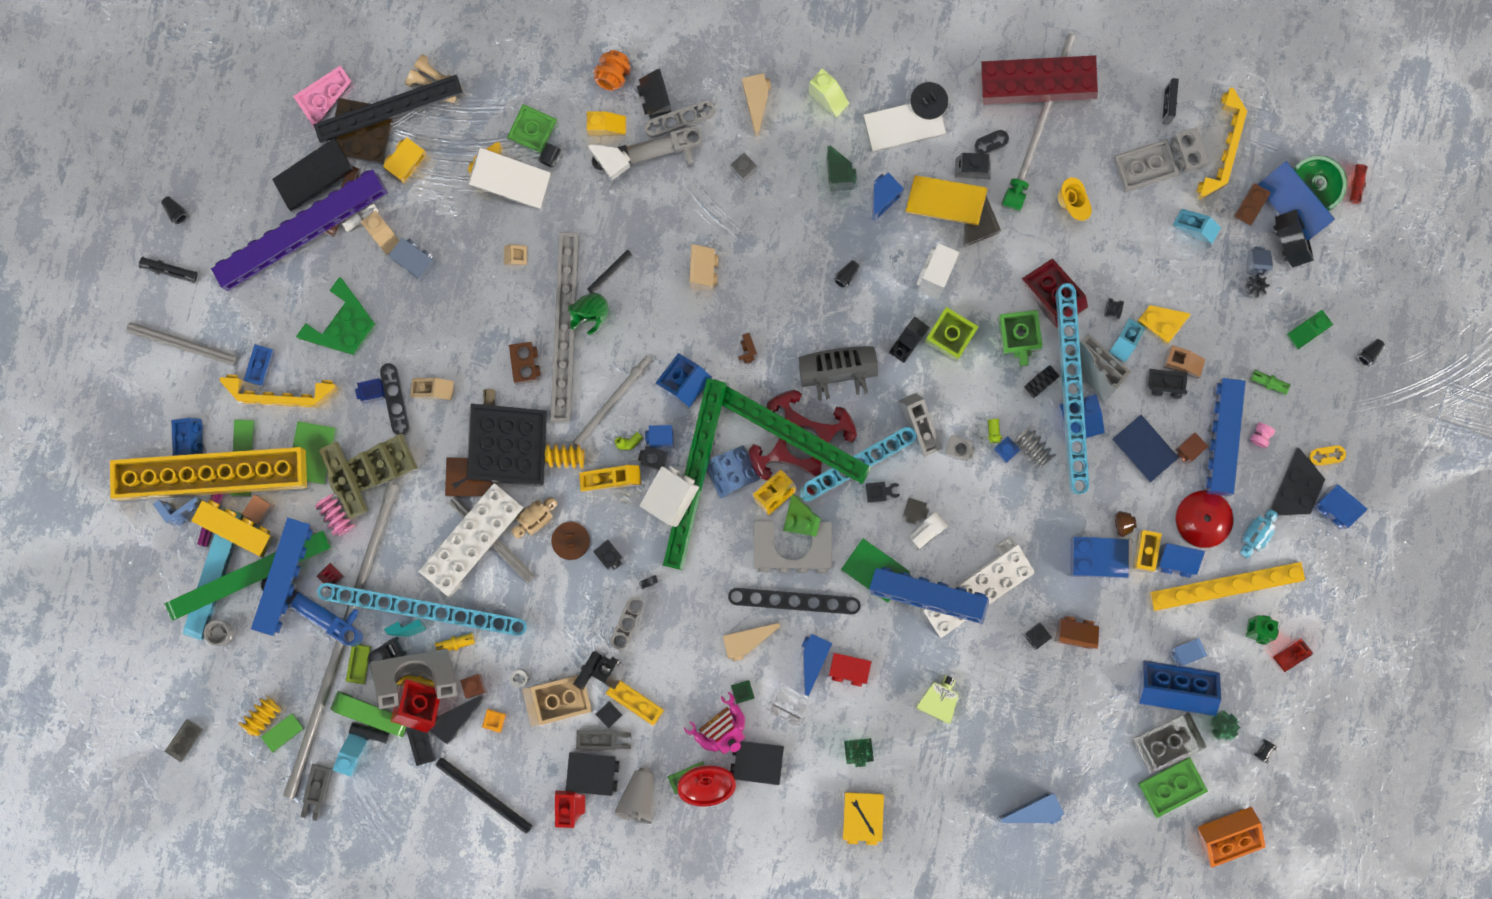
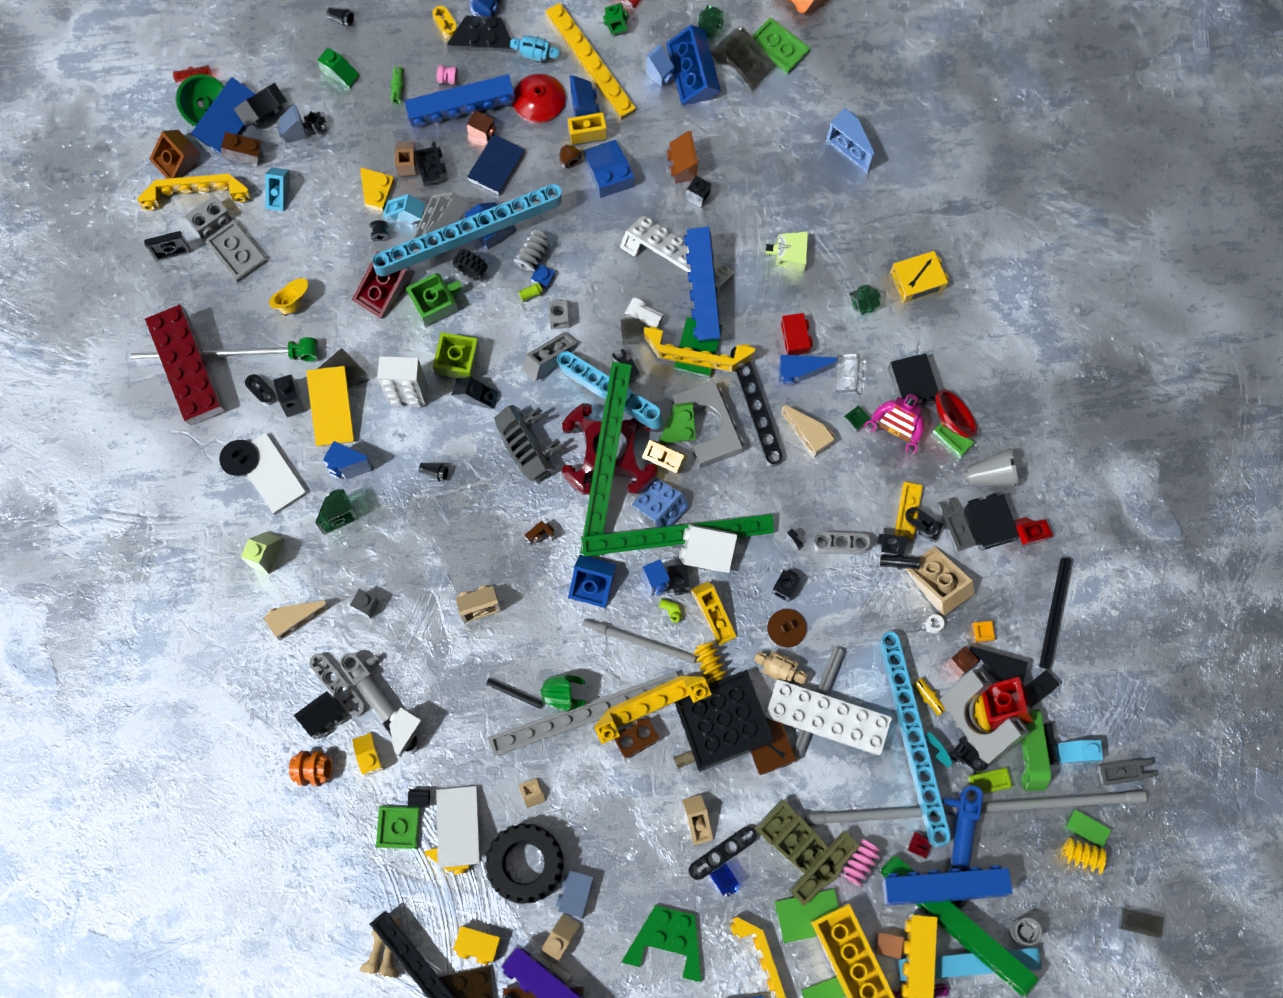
camera: 115 degrees left, 10 degrees down
none -> dark orange slope [149,130,201,179]
none -> black tyre [485,823,564,904]
none -> yellow slope [594,676,712,744]
none -> yellow slope [644,327,755,372]
none -> black beam [905,507,939,537]

